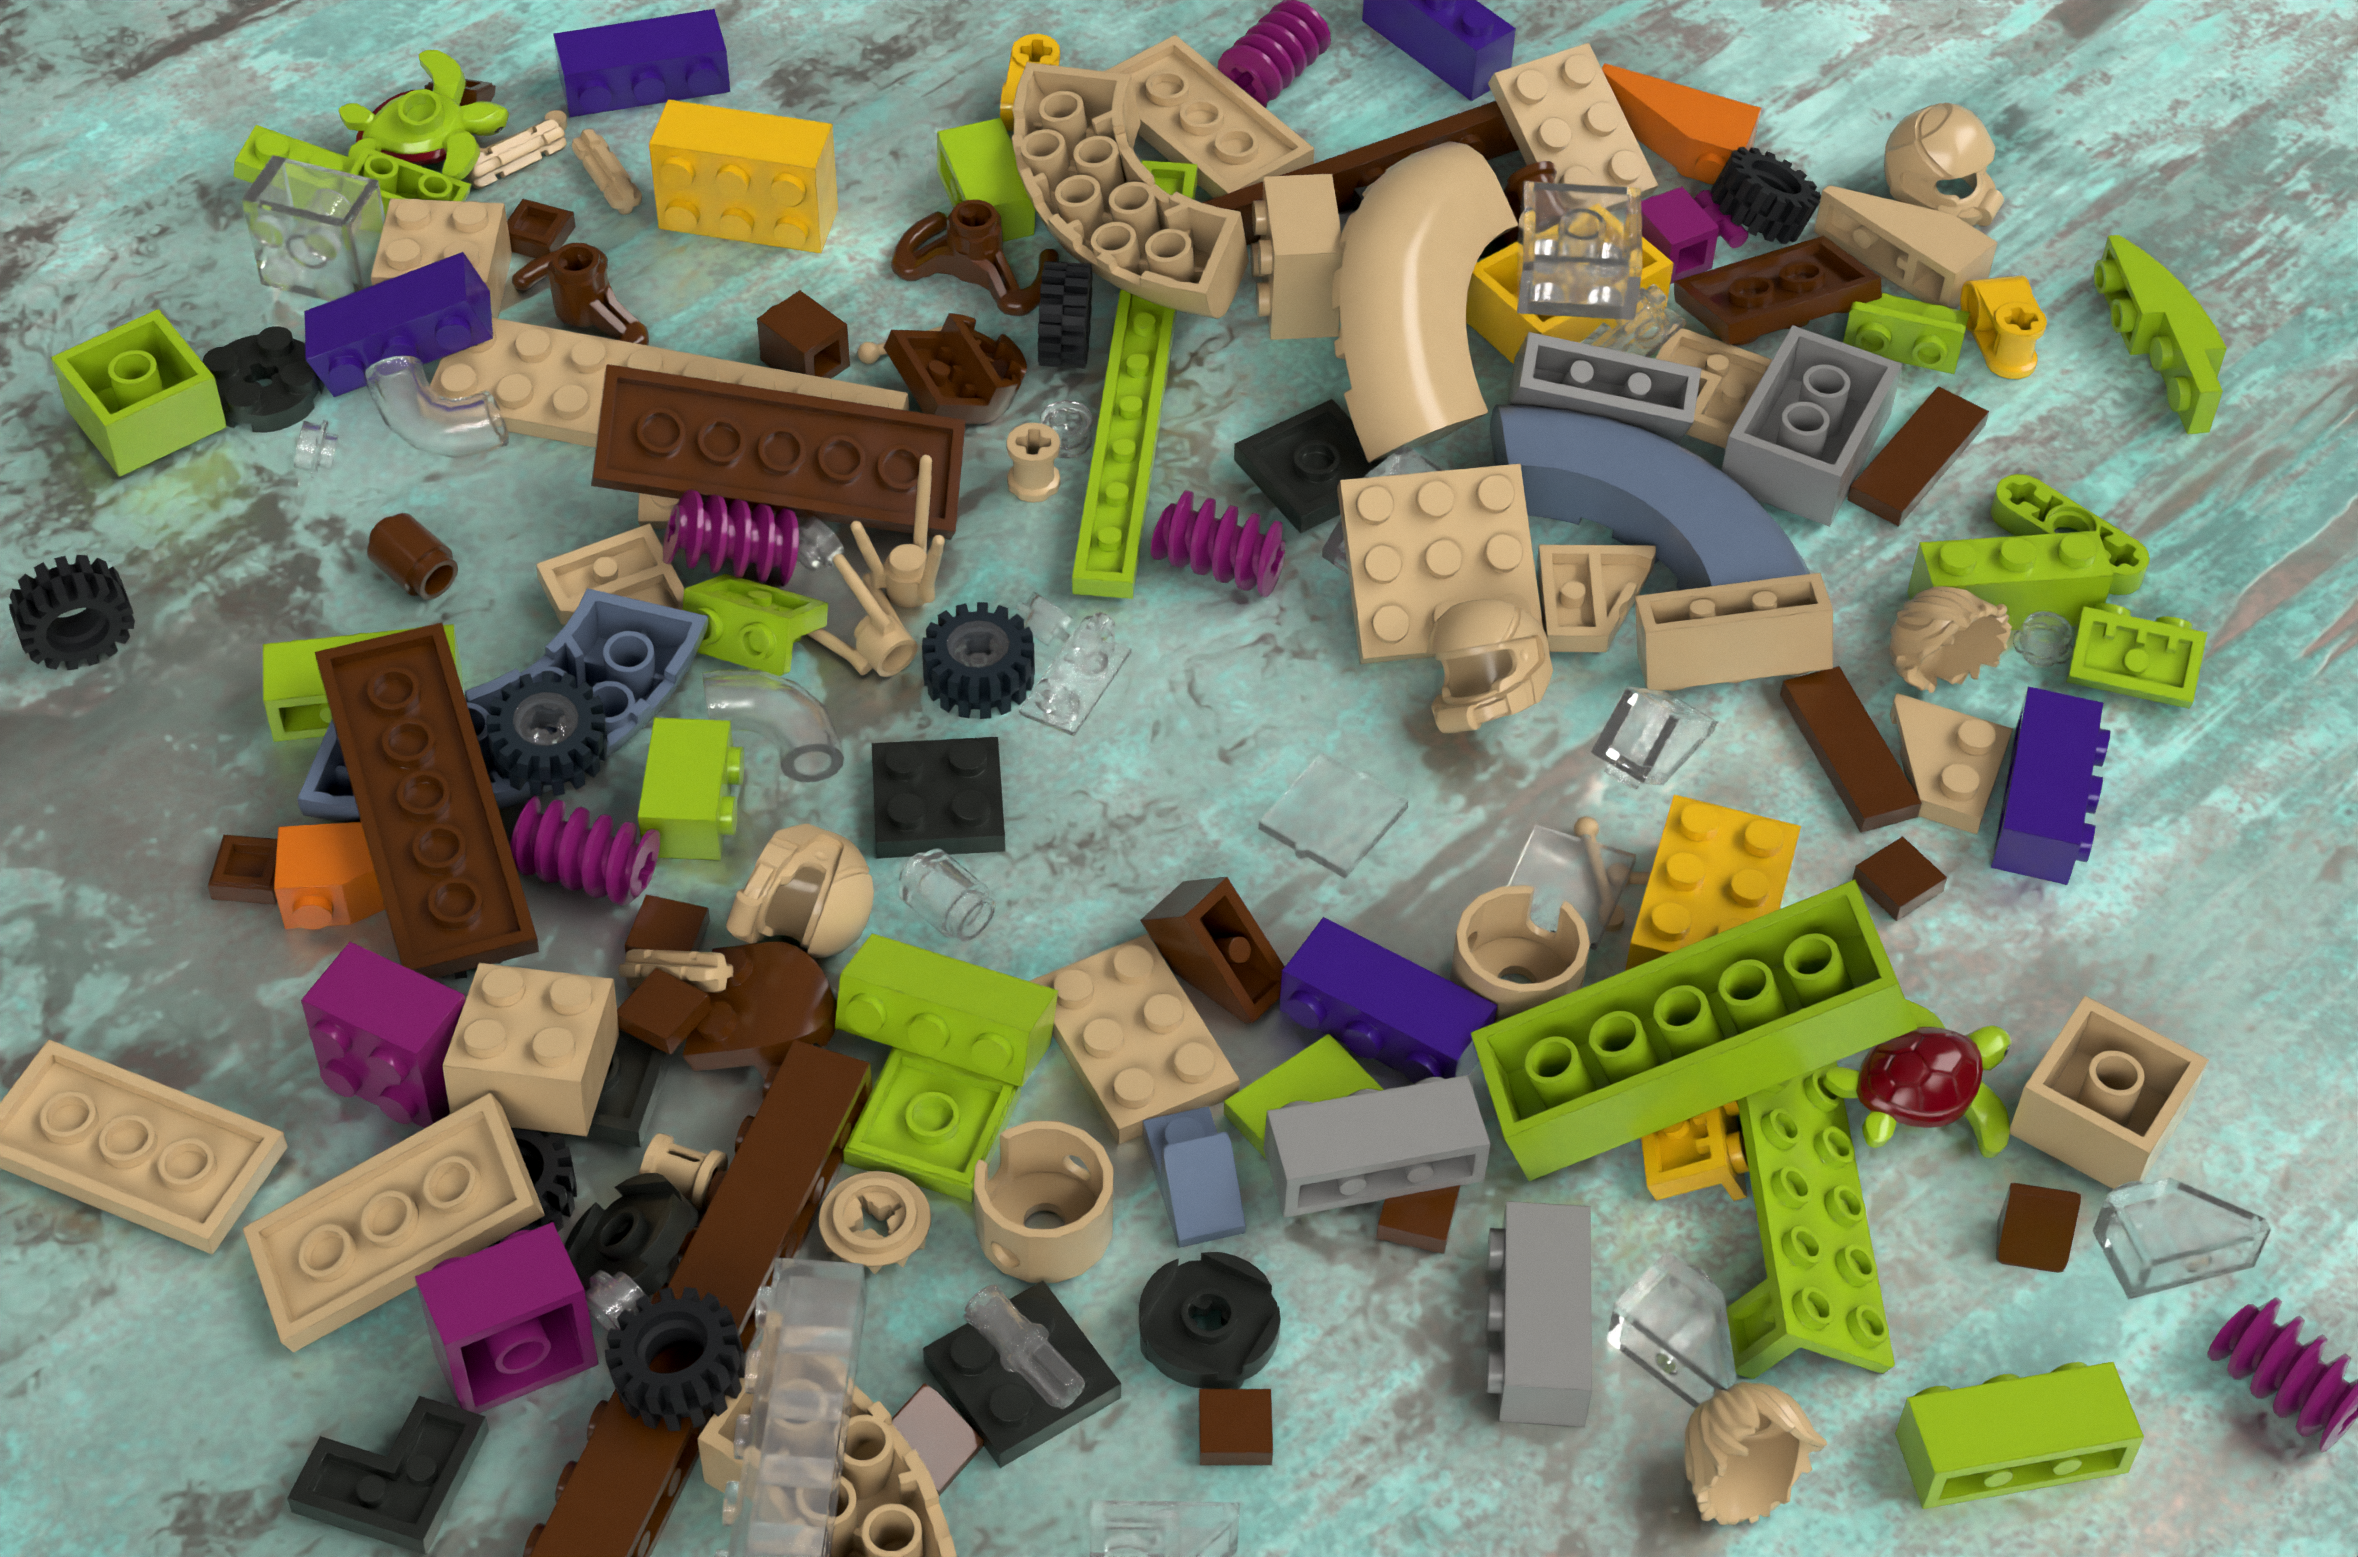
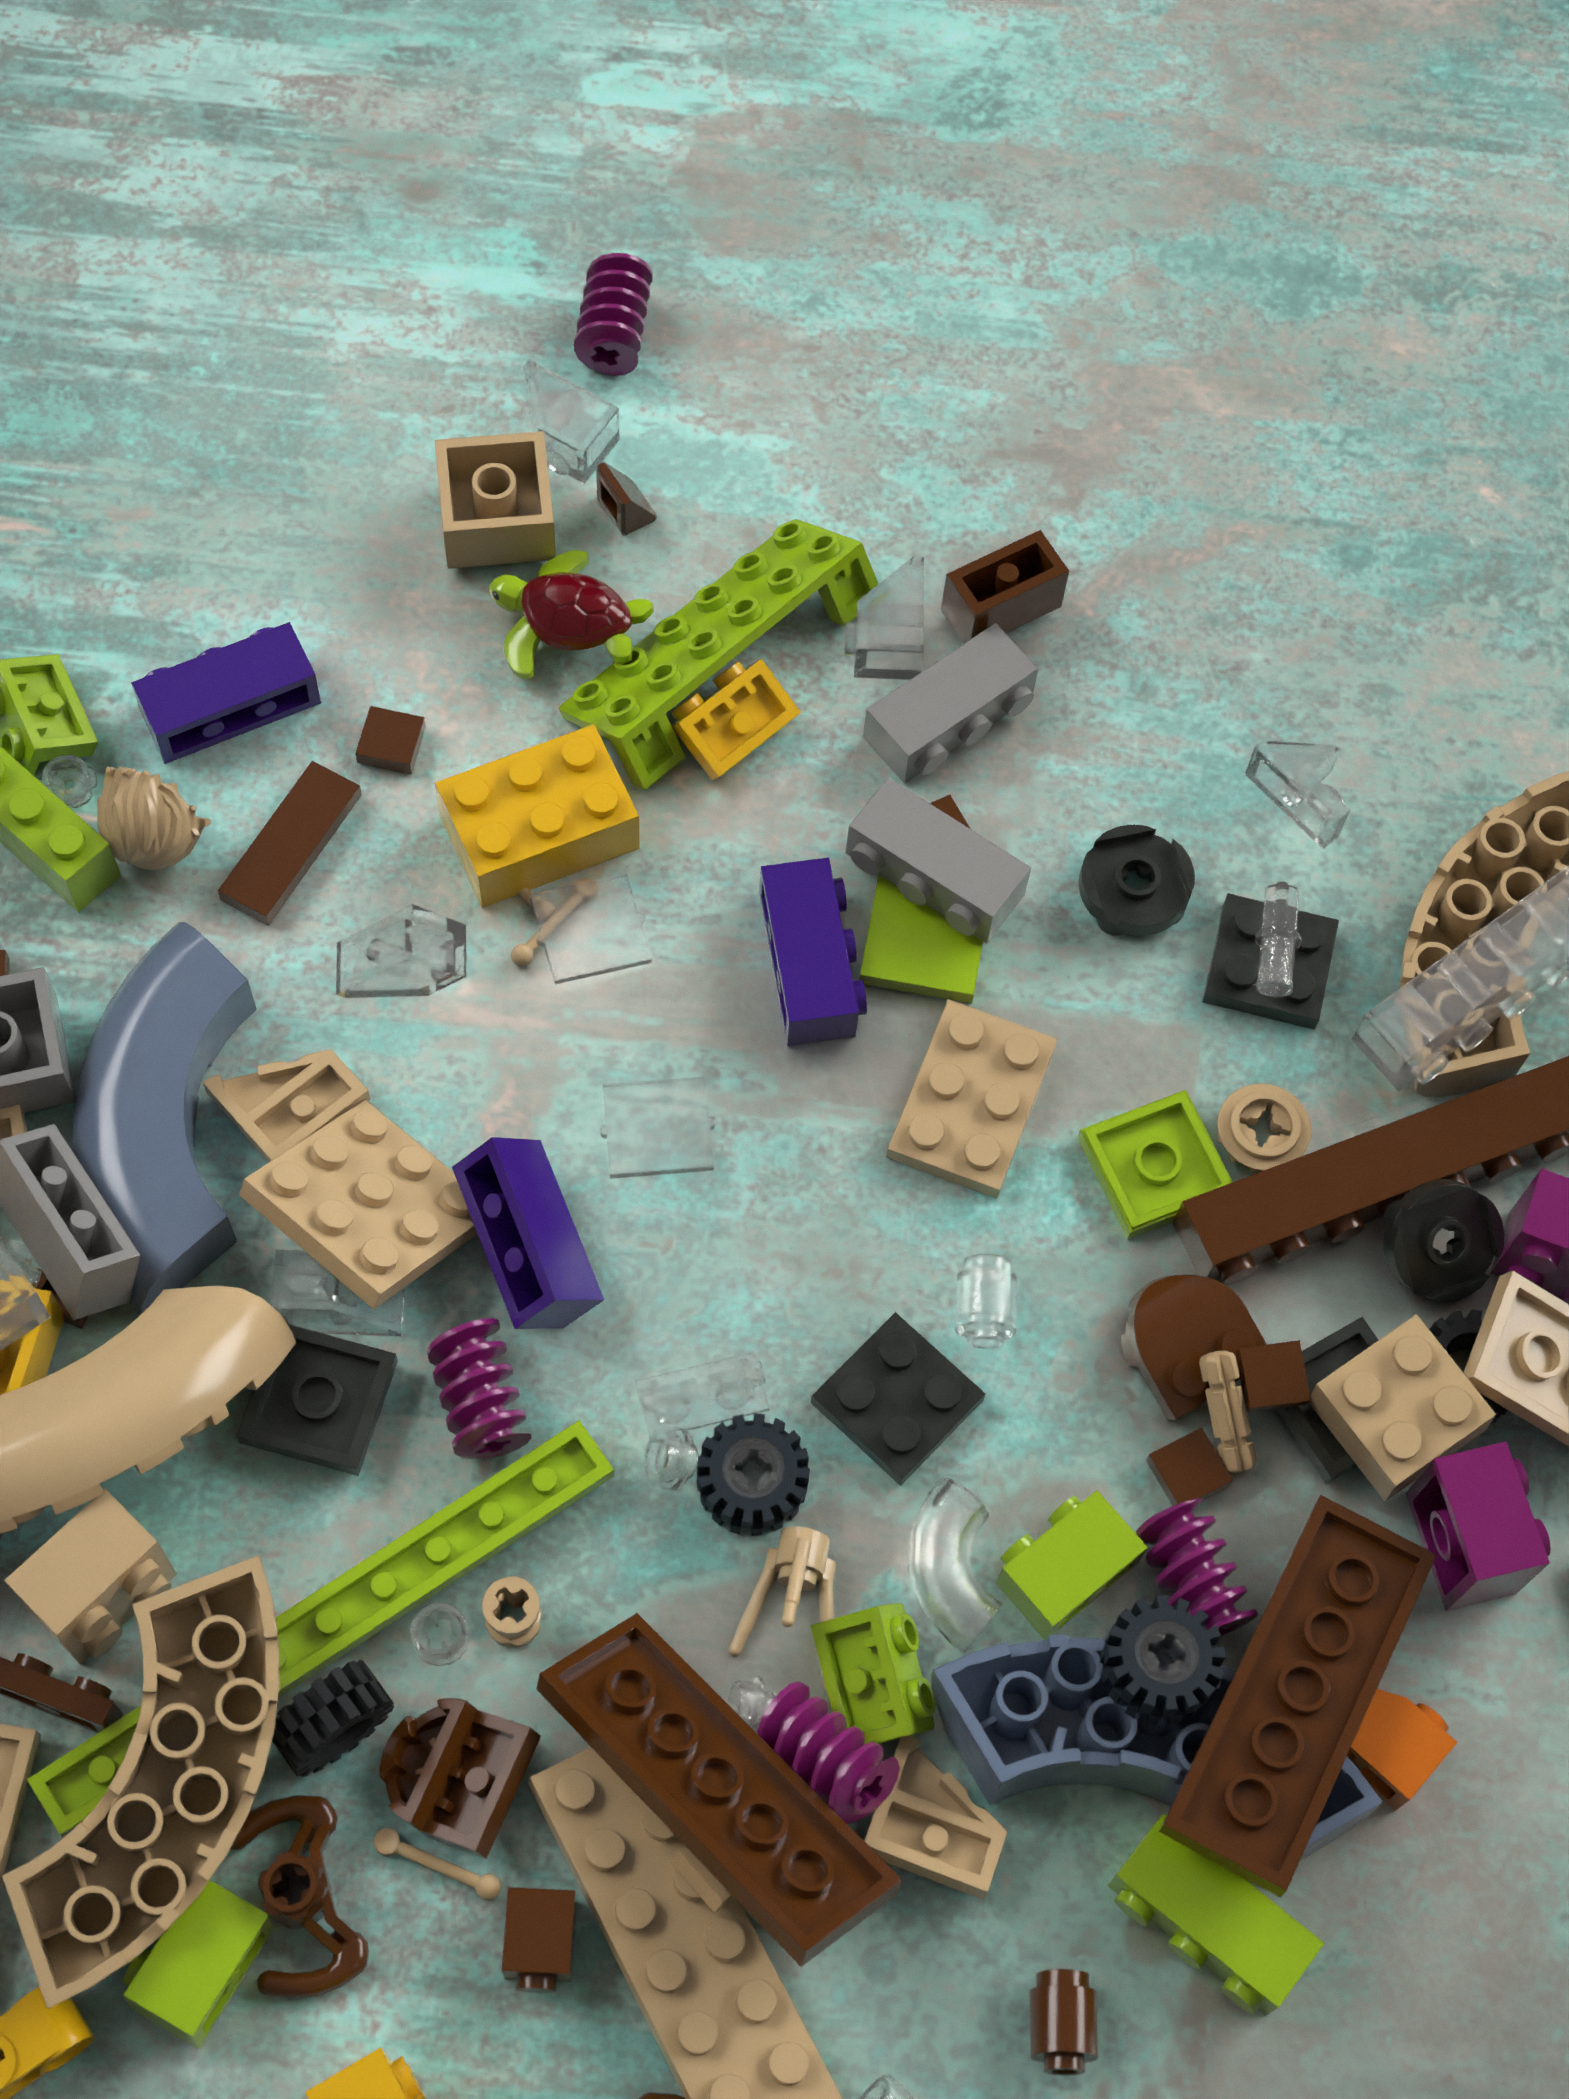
camera: 135 degrees left, 15 degrees up
reddish brown tile [208,835,277,905] -> none
clear plate [585,1270,645,1332] -> none
black tyre [605,1287,747,1431] -> none
tan bush [639,1133,728,1212] -> none
tan helmet [726,823,874,958] -> none
lime brick [835,933,1058,1087] -> none
tan plant [850,455,945,608] -> none
slope [892,1383,984,1496] -> none
tan piece [974,1121,1113,1283] -> none
reddish brown slope [1140,877,1285,1024] -> none
sand blue slope [1142,1106,1246,1248] -> none
reddish brown tile [1199,1389,1273,1465] -> none
tan helmet [1426,599,1553,734] -> none
tan piece [1450,885,1590,1023] -> none
lime brick [1471,879,1917,1181] -> none
tan brick [1635,573,1833,692] -> none
tan hair [1685,1382,1827,1525] -> none
tan wing [1890,693,2013,834] -> none
lime brick [1895,1362,2144,1509] -> none
none -> dark purple brick [452,1137,604,1329]
none -> reddish brown brick [941,530,1069,644]

